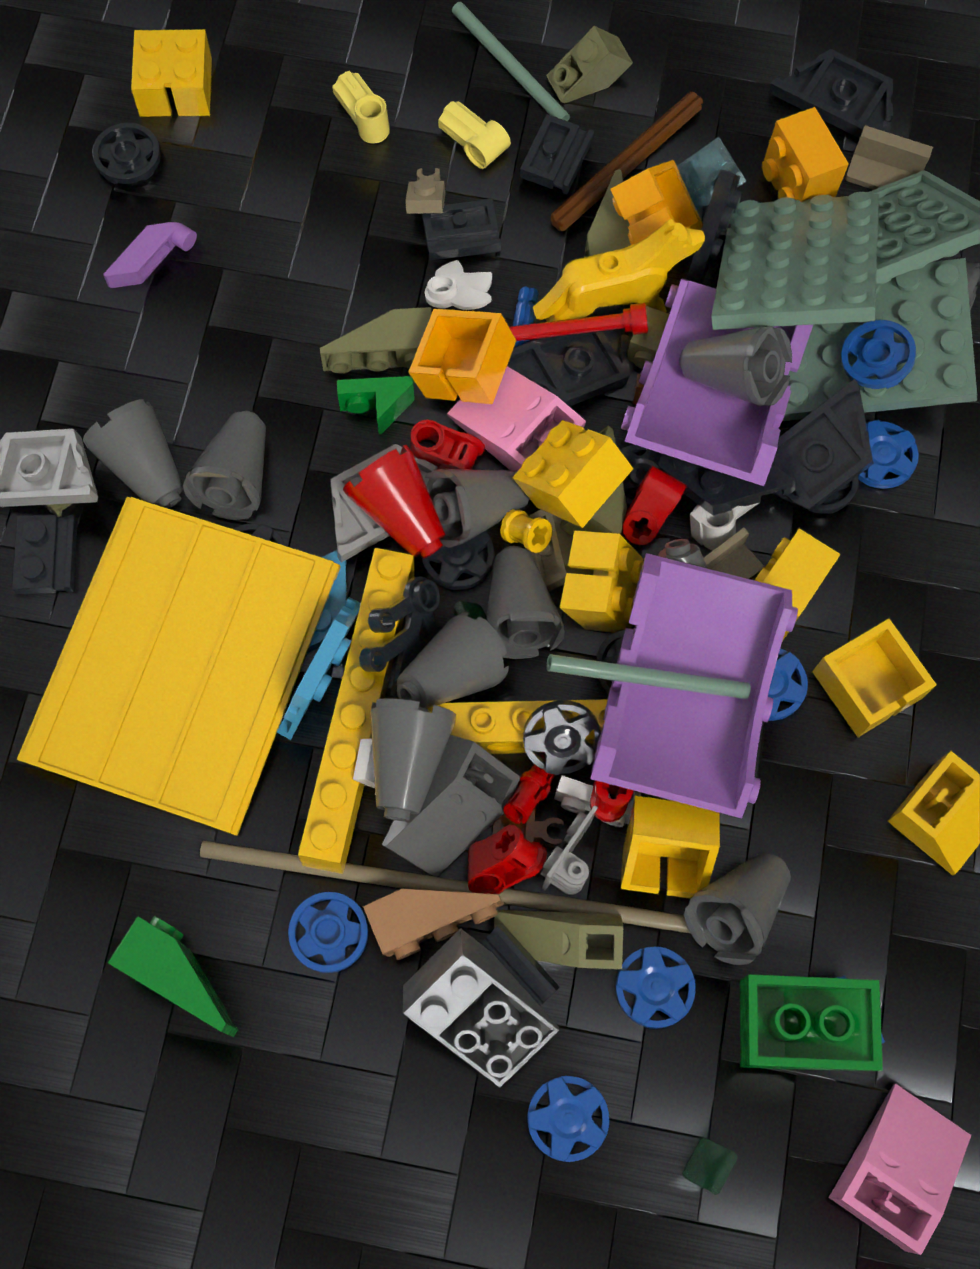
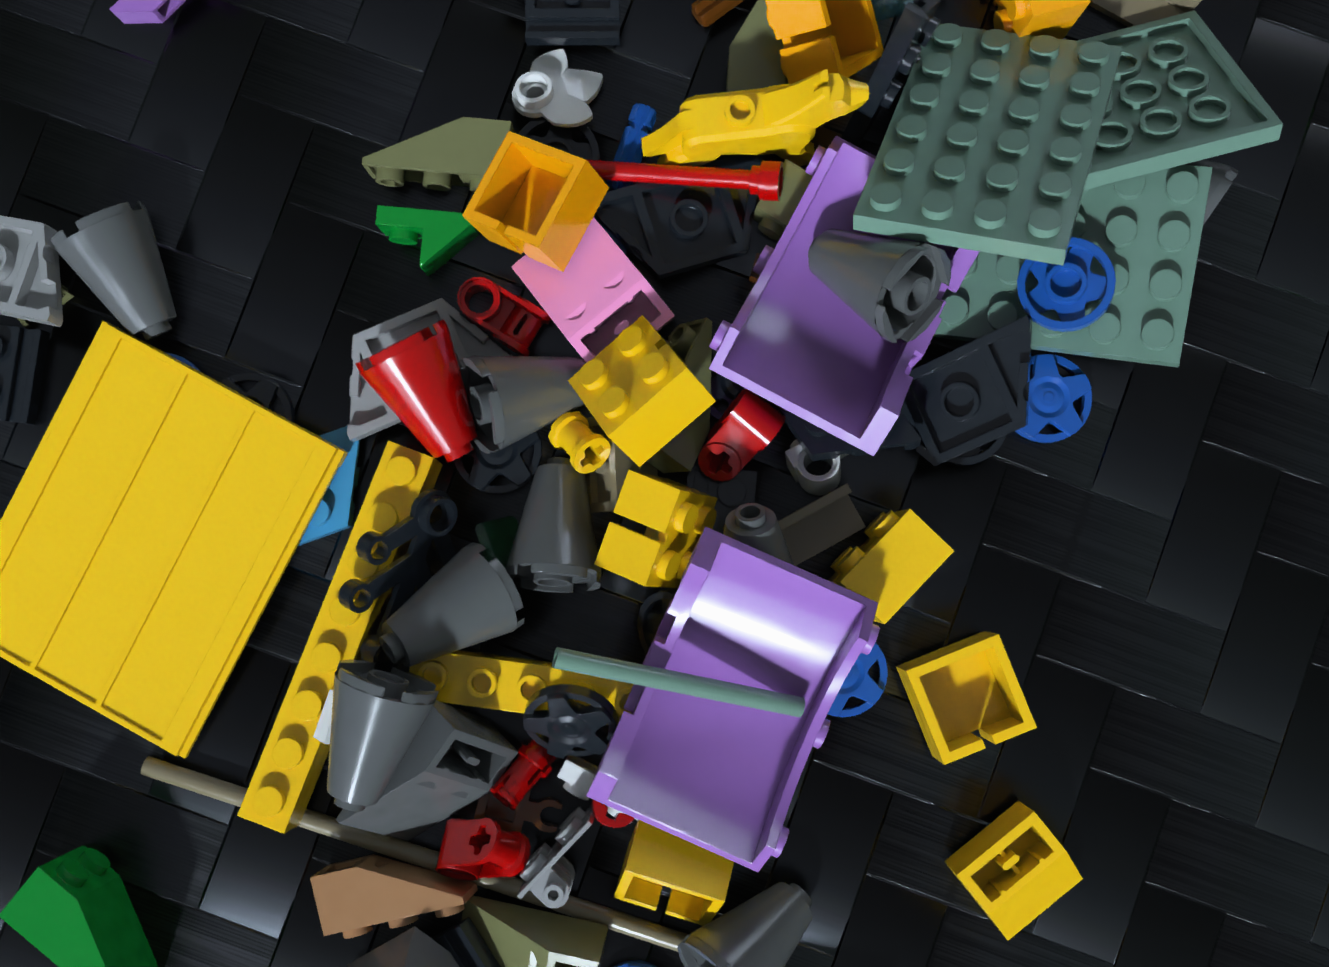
camera: 15 degrees right, 15 degrees up
dark grey cone [183,411,266,520] -> none
dark azure wing [277,597,361,740] -> none
blue wheel [288,892,368,973] -> none

